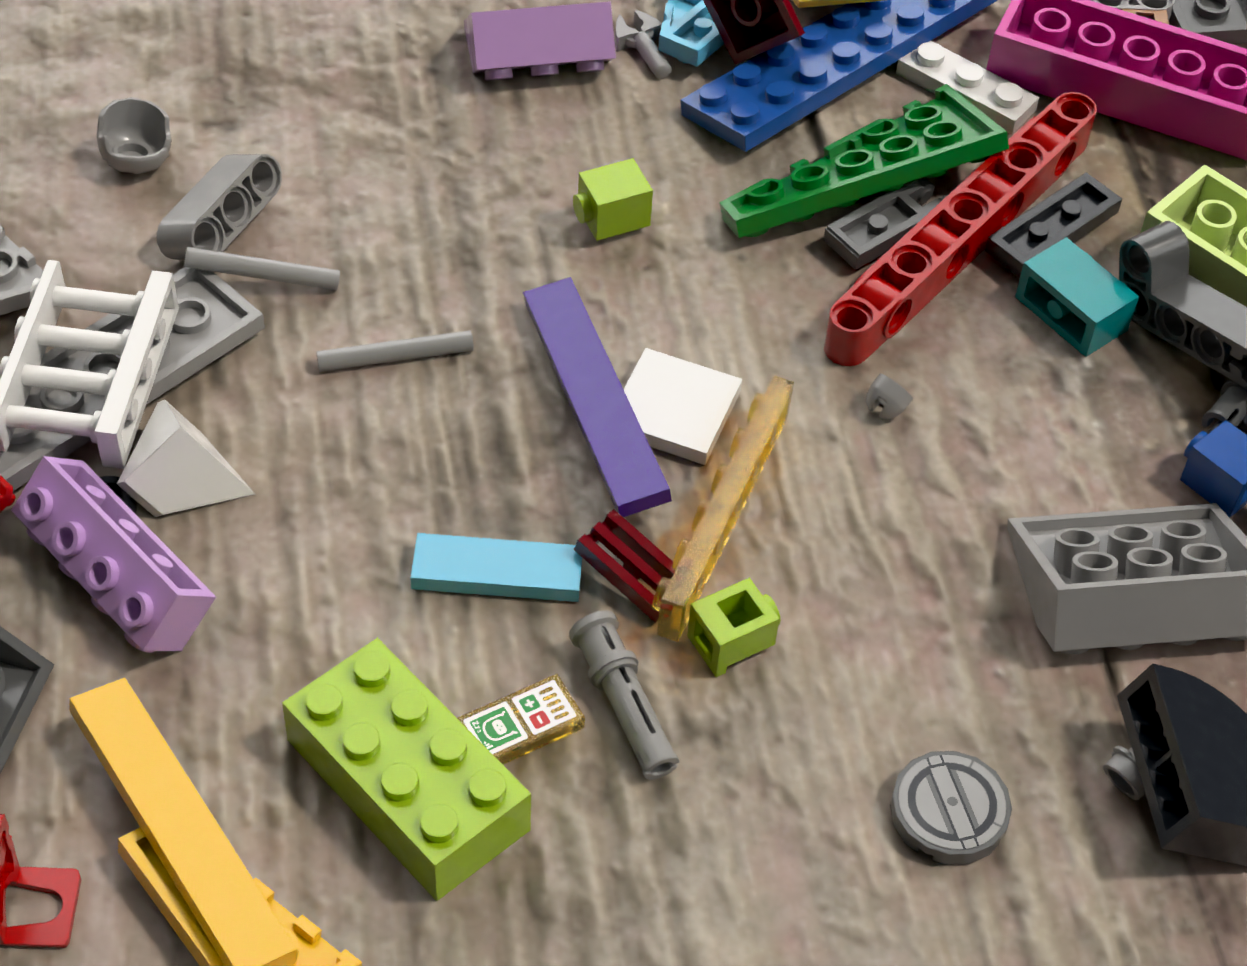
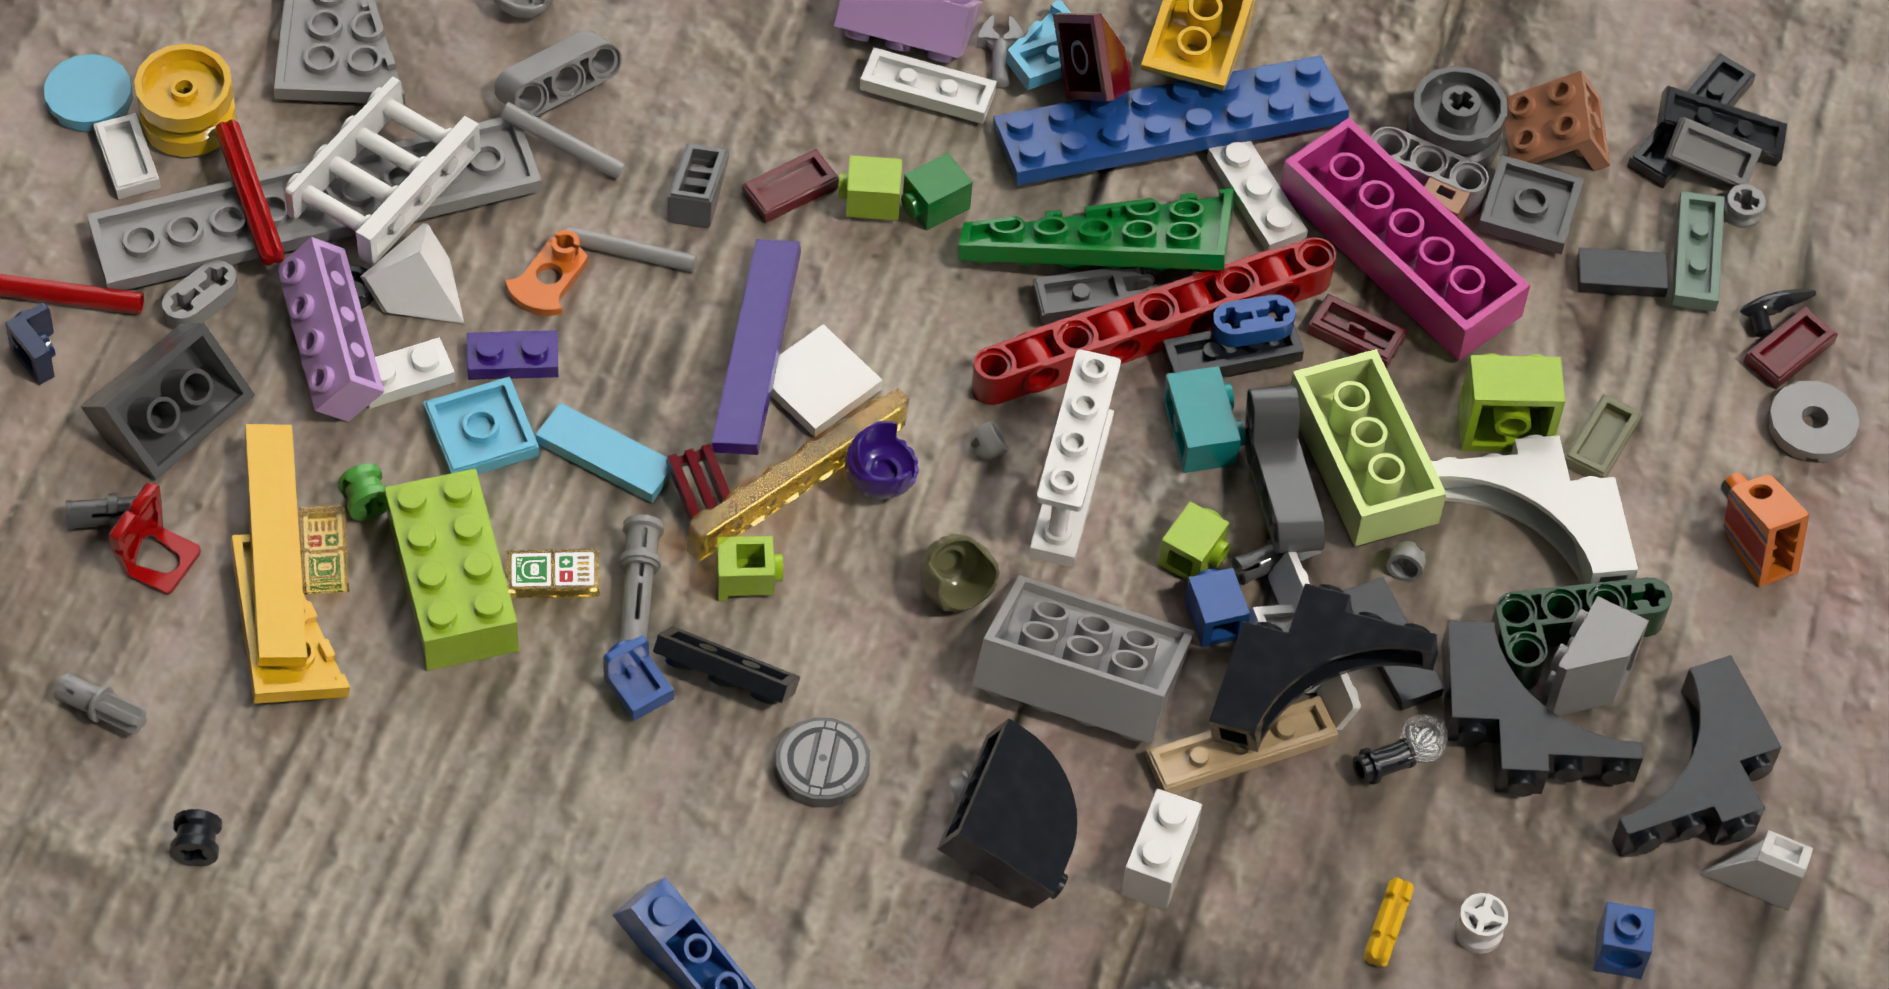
camera: 25 degrees right, 5 degrees up
none -> clear yellow tile [299,505,350,595]
none -> bright green wheel [337,463,387,521]
none -> white plate [368,337,455,409]
none -> medium azure tile [423,376,540,474]
none -> dark purple plate [467,330,559,380]
none -> orange piece [505,230,588,316]
none -> blue bracket [603,635,674,721]
none -> black plate [653,626,800,704]
none -> dark grey slope [668,144,729,228]
none -> tile [742,149,839,223]
none -> dark purple hair [844,420,919,499]
none -> white plate [860,48,997,124]
none -> green brick [901,153,973,231]
none -> olive hair [921,534,1000,613]
none -> white fence [1029,350,1121,568]
none -> lime brick [1158,501,1231,581]
none -> blue beam [1211,295,1296,347]
none -> dark red tile [1307,293,1407,369]

